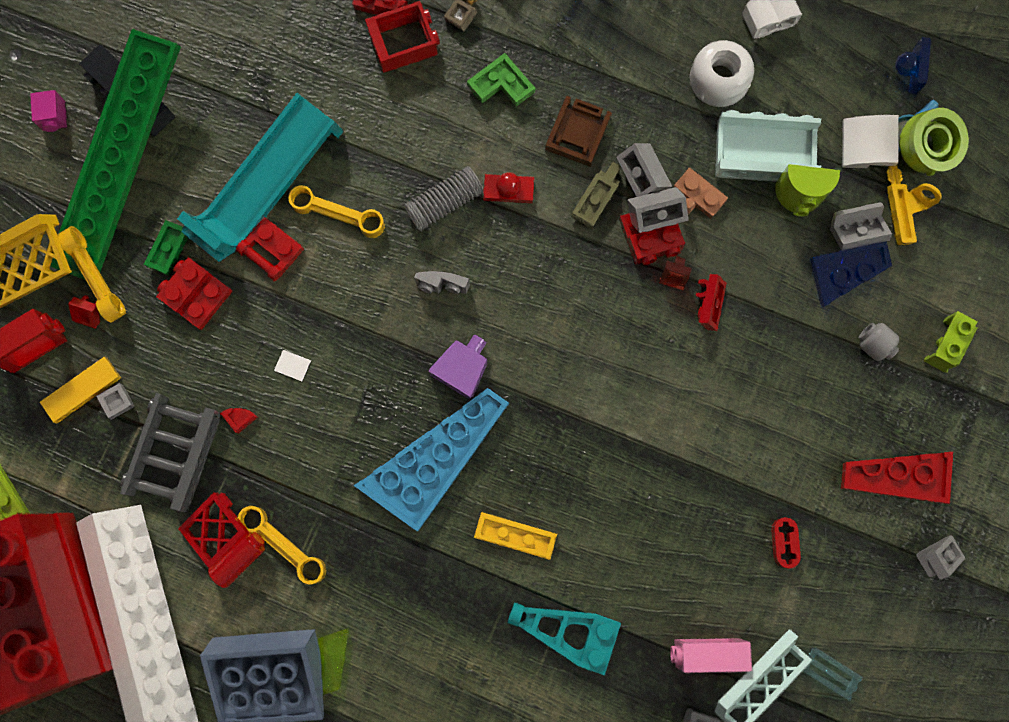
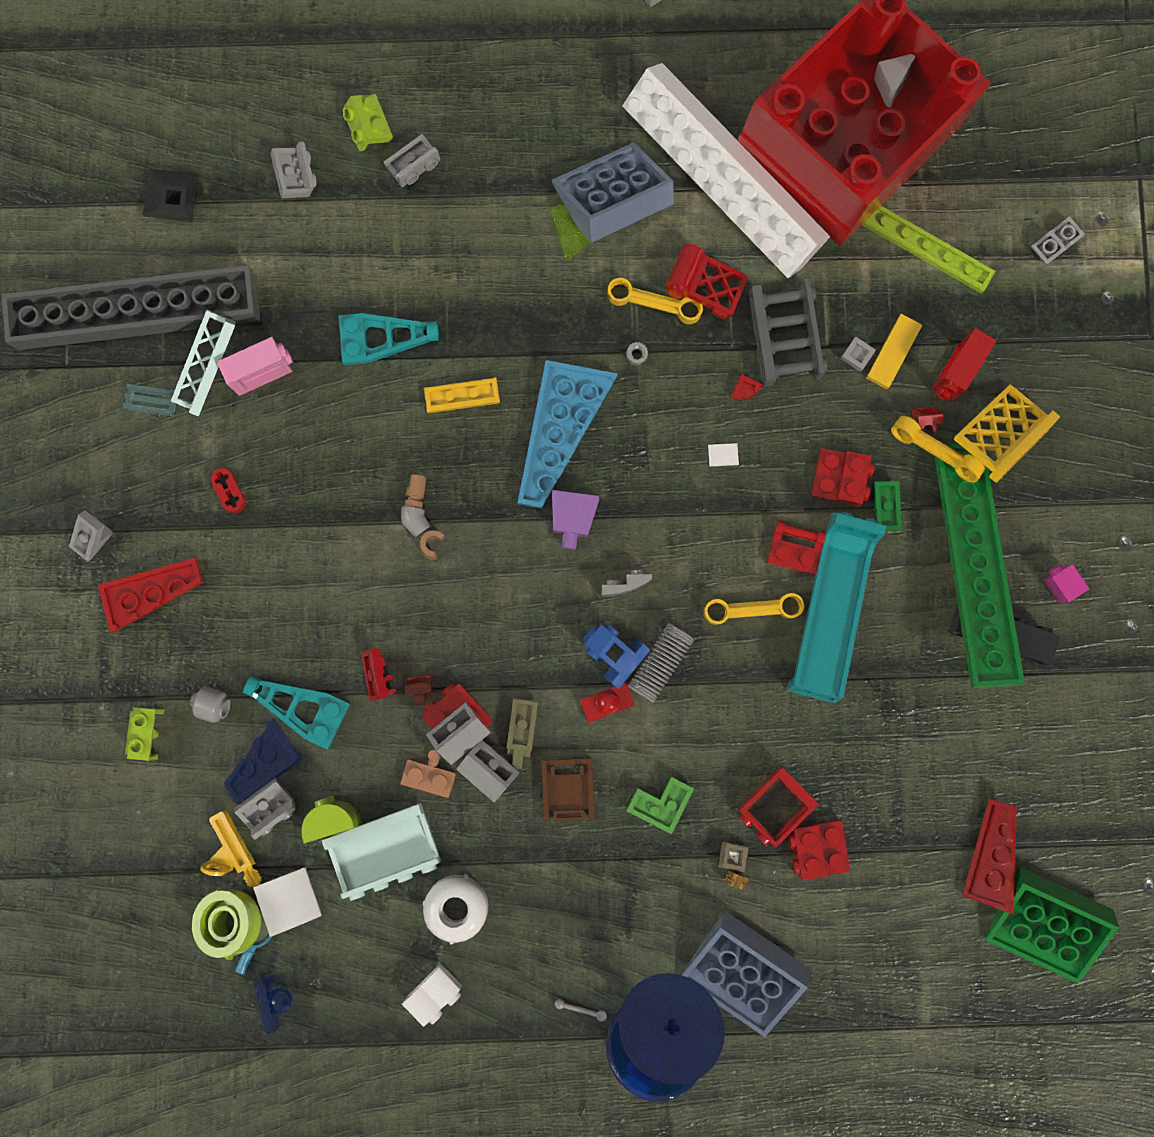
camera: 150 degrees right, 5 degrees up
none -> teal plate [243,675,350,750]
none -> medium nougat piece [401,475,444,560]
none -> blue tile [582,624,650,689]
none -> light grey axle [626,342,648,366]

